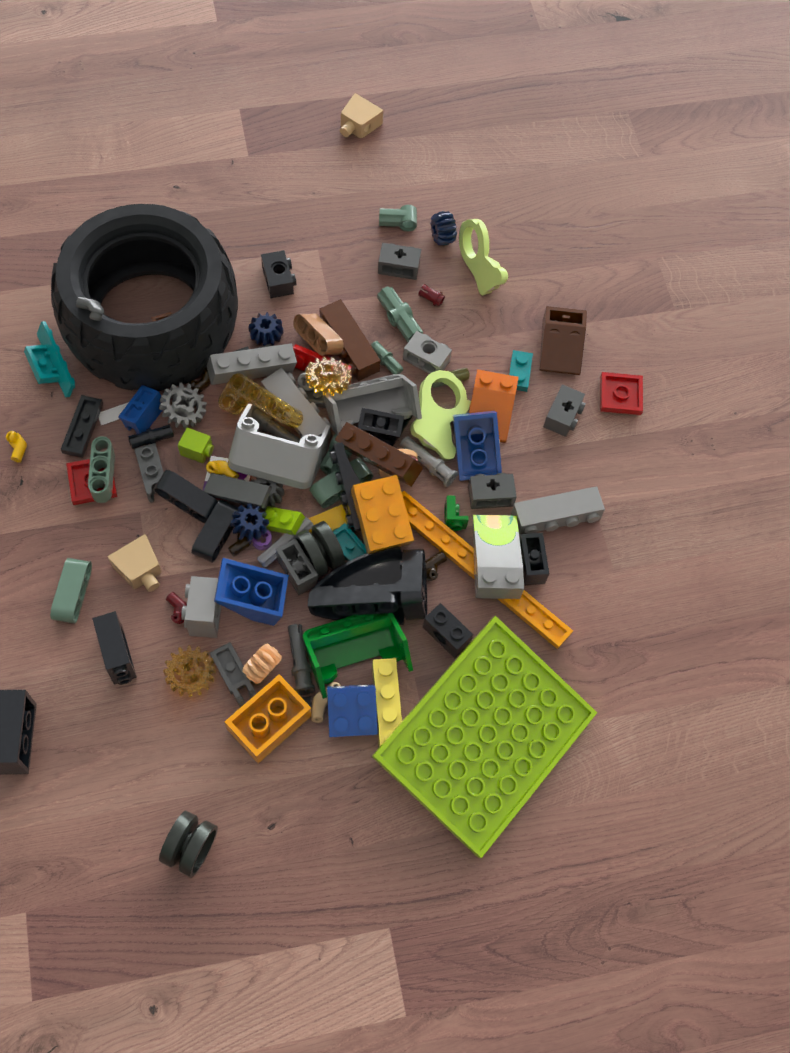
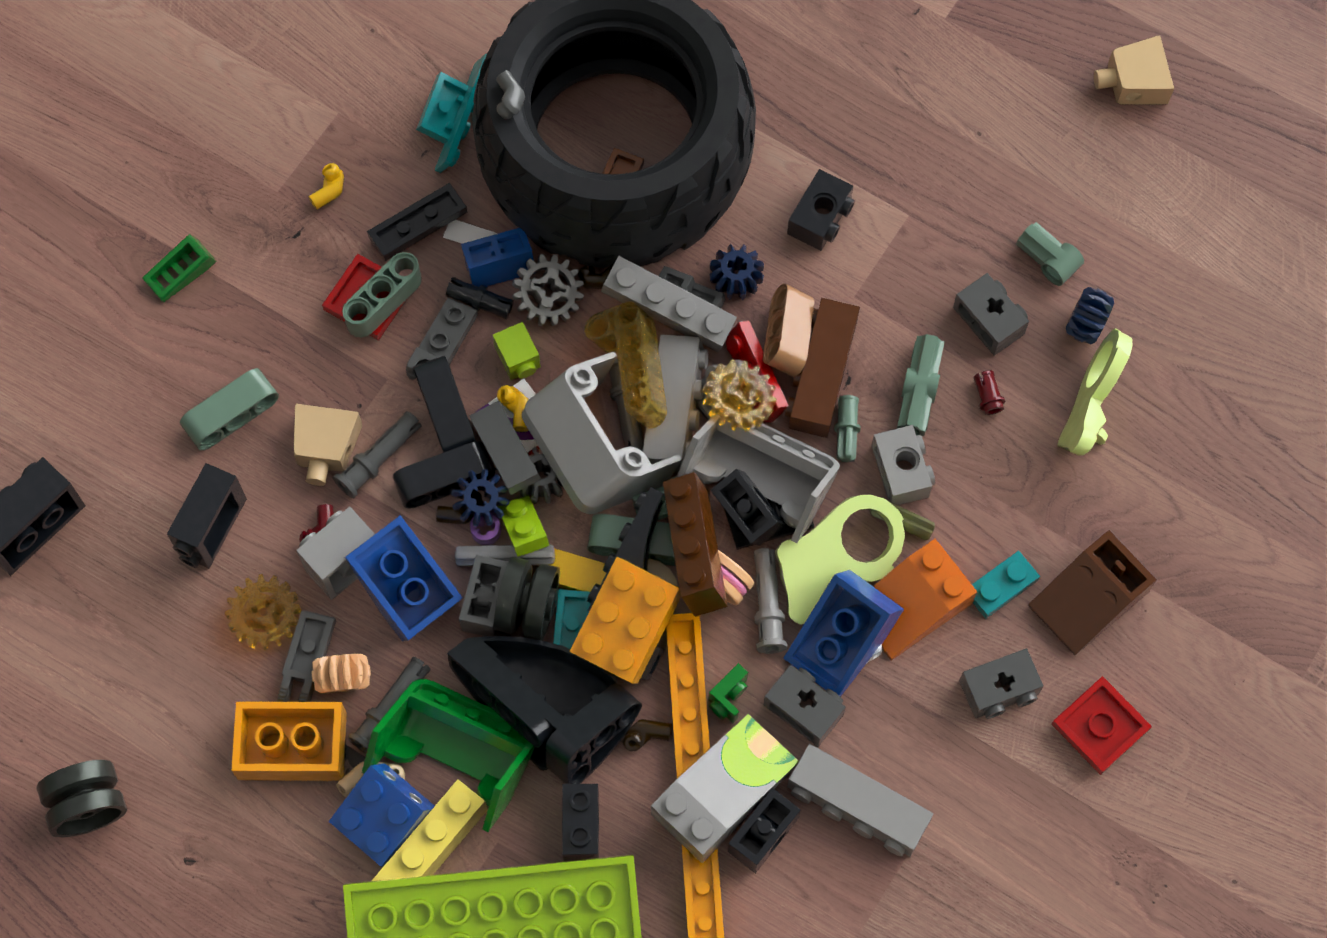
camera: 50 degrees right, 5 degrees up
none -> dark grey pin [333,411,422,498]

